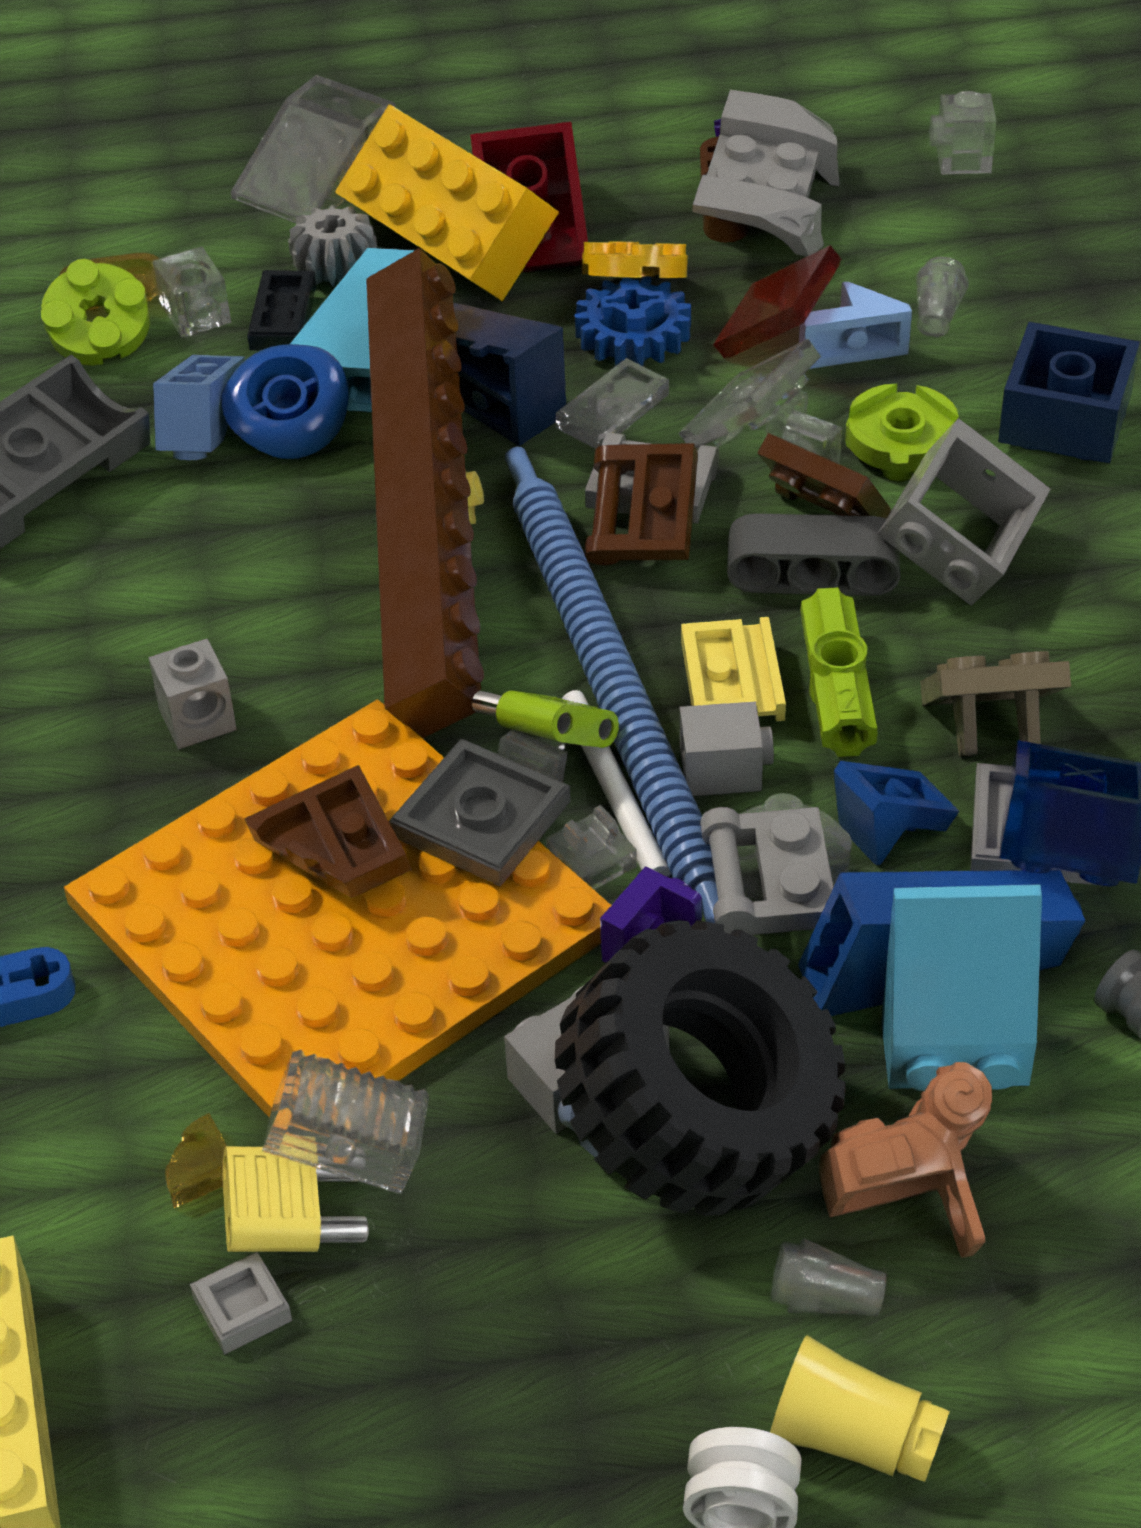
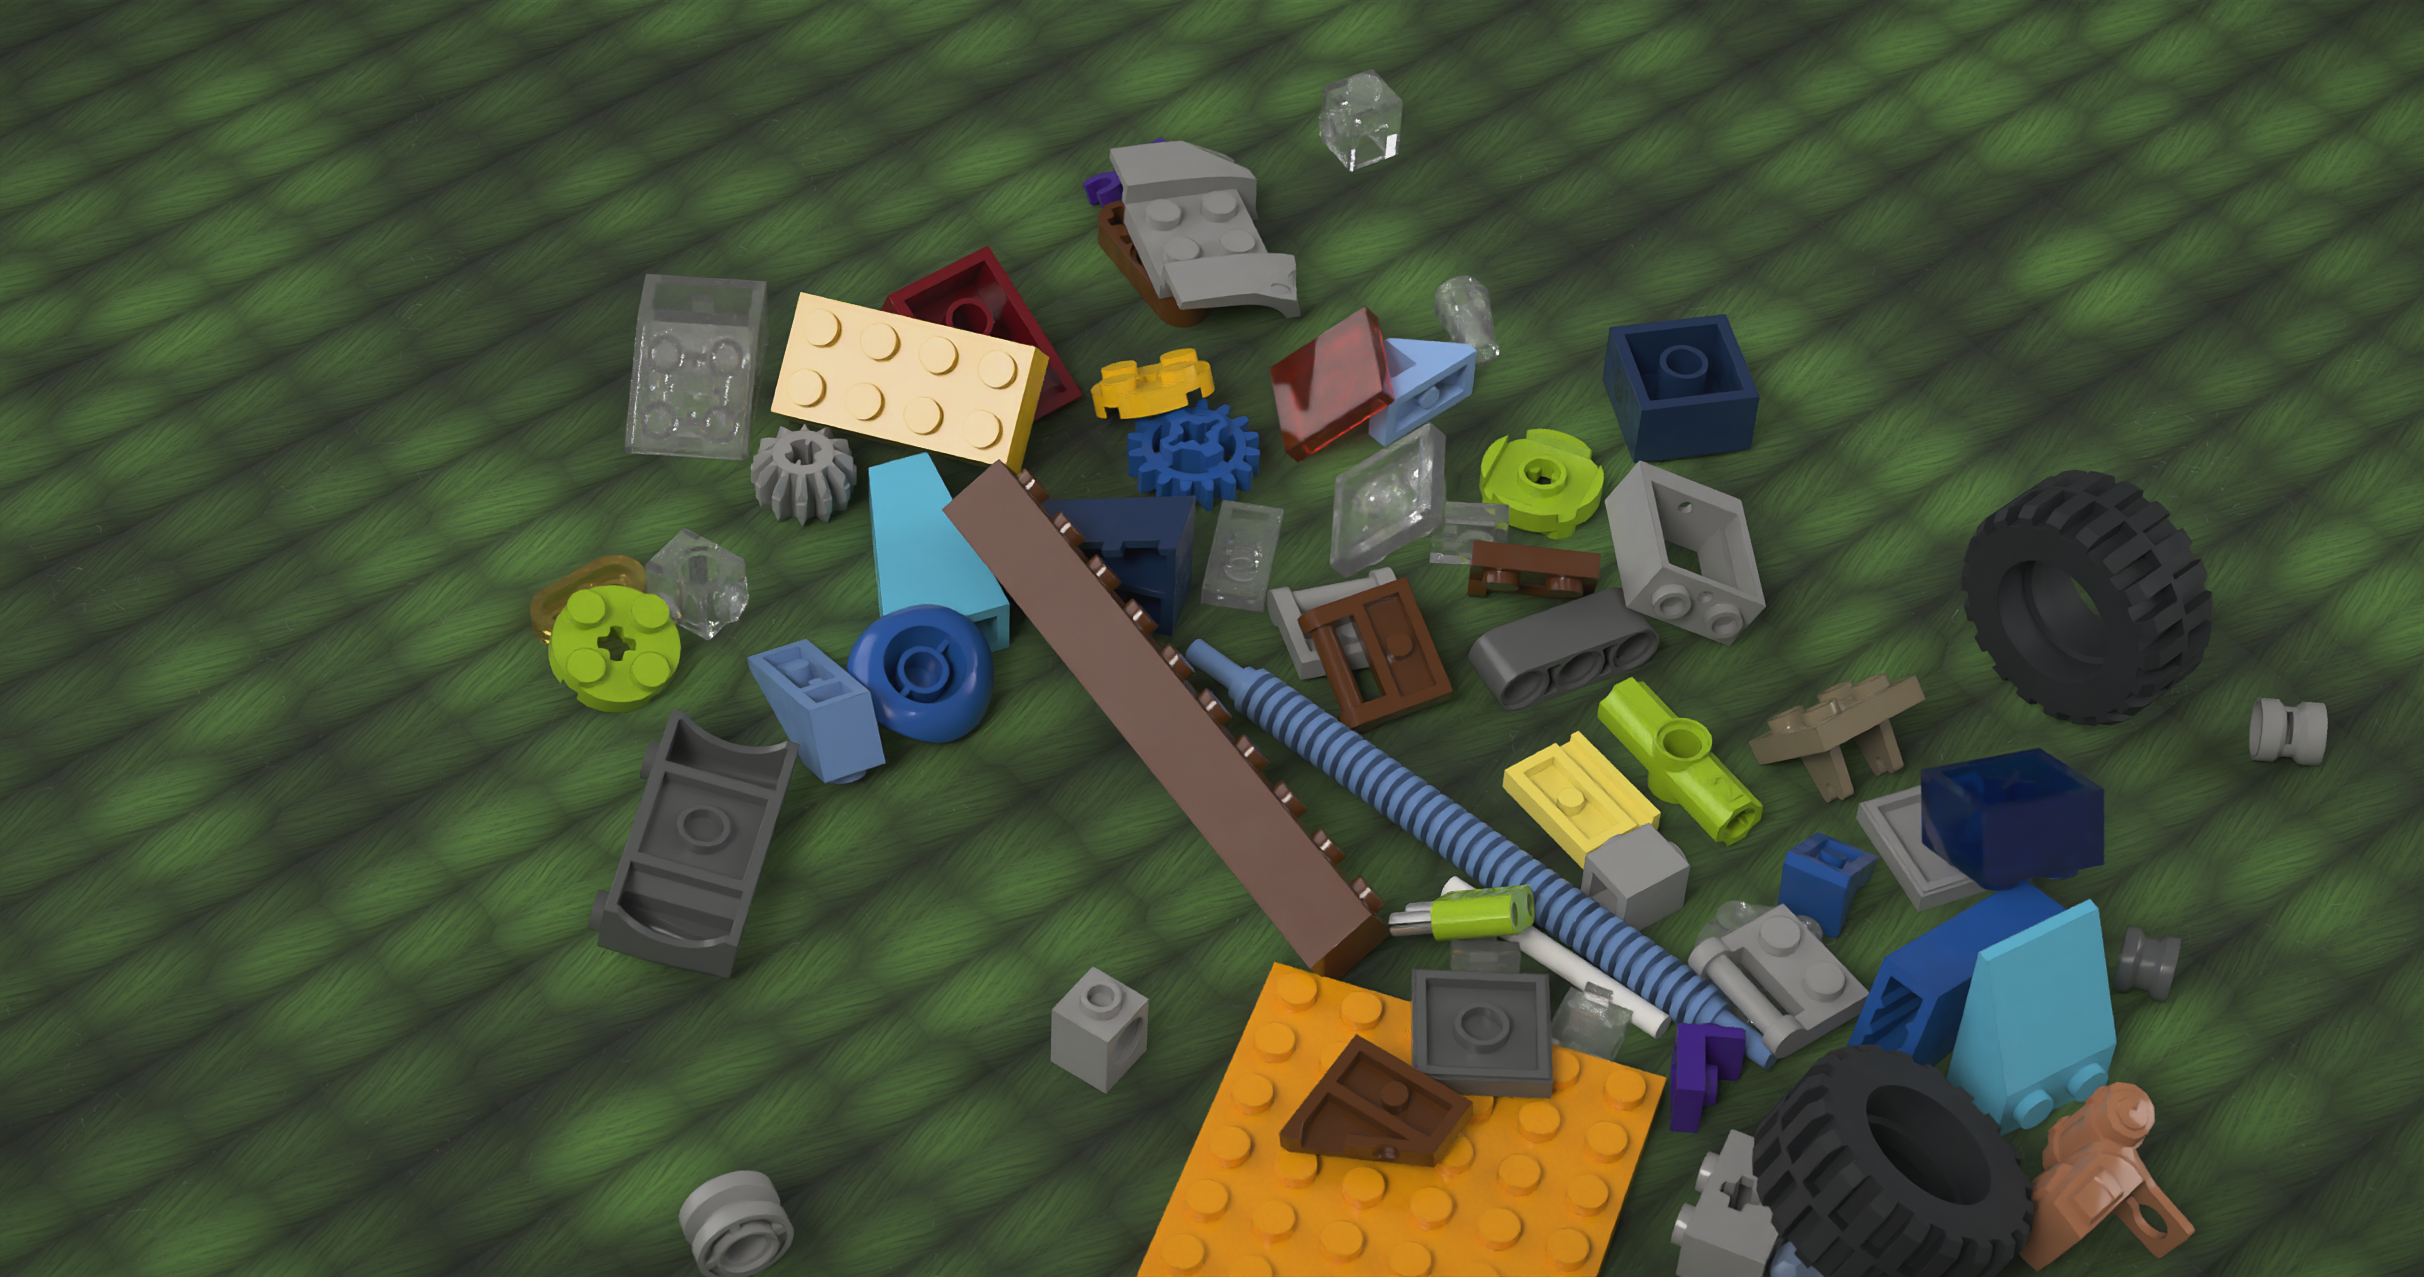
camera: 35 degrees left, 0 degrees up
black plate [247,270,316,351] -> none

